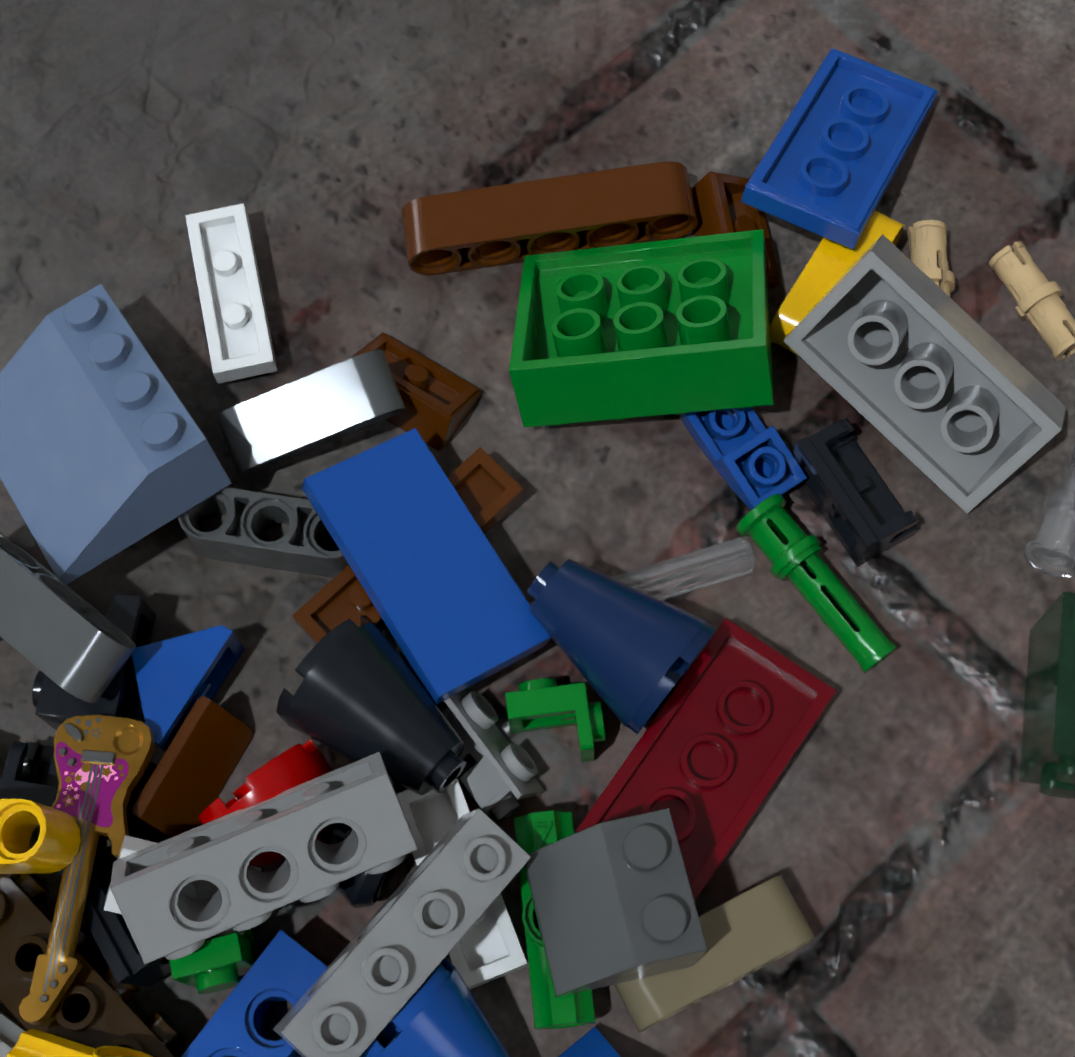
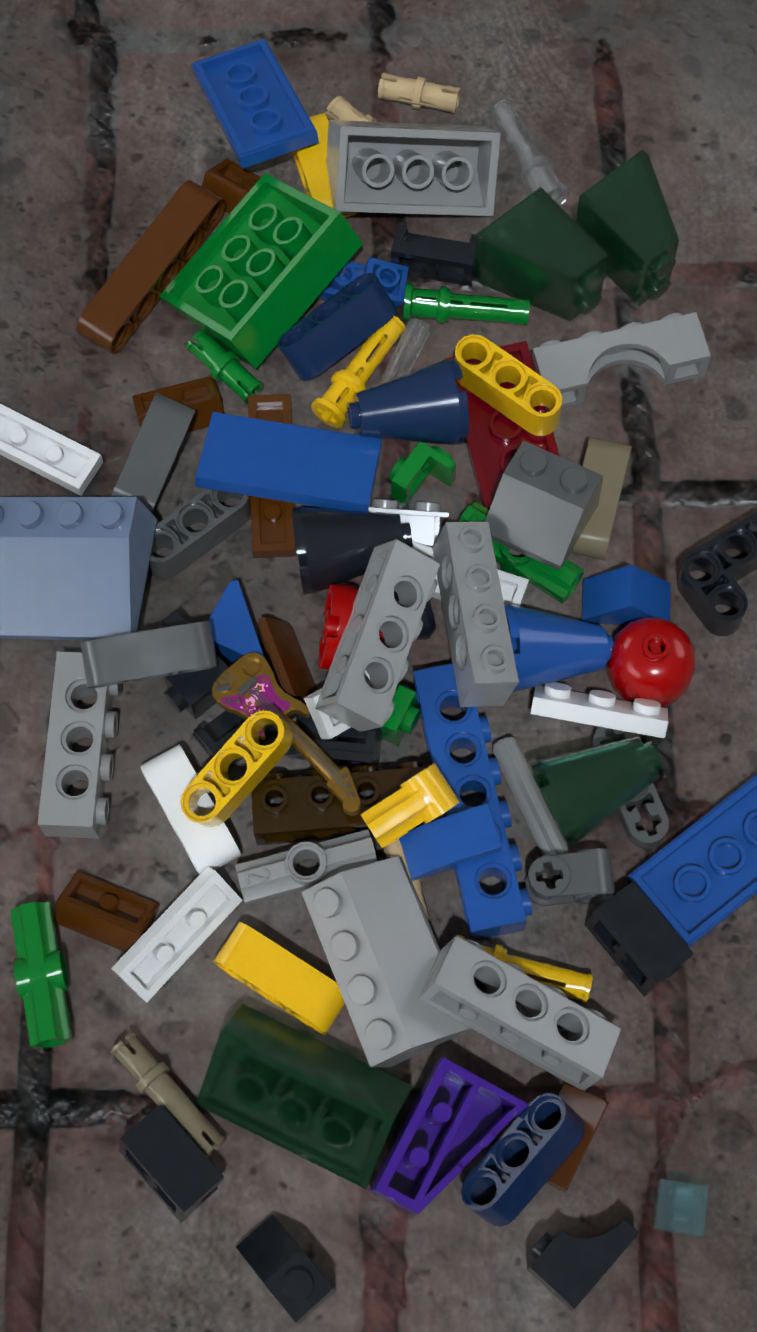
camera: 50 degrees left, 0 degrees up
none -> green pin [186,329,264,404]
none -> dark blue beam [277,273,397,381]
none -> yellow pin [311,315,406,428]
none -> yellow beam [455,334,562,436]
none -> clear green slope [474,187,608,322]
none -> light grey arch [532,312,711,411]

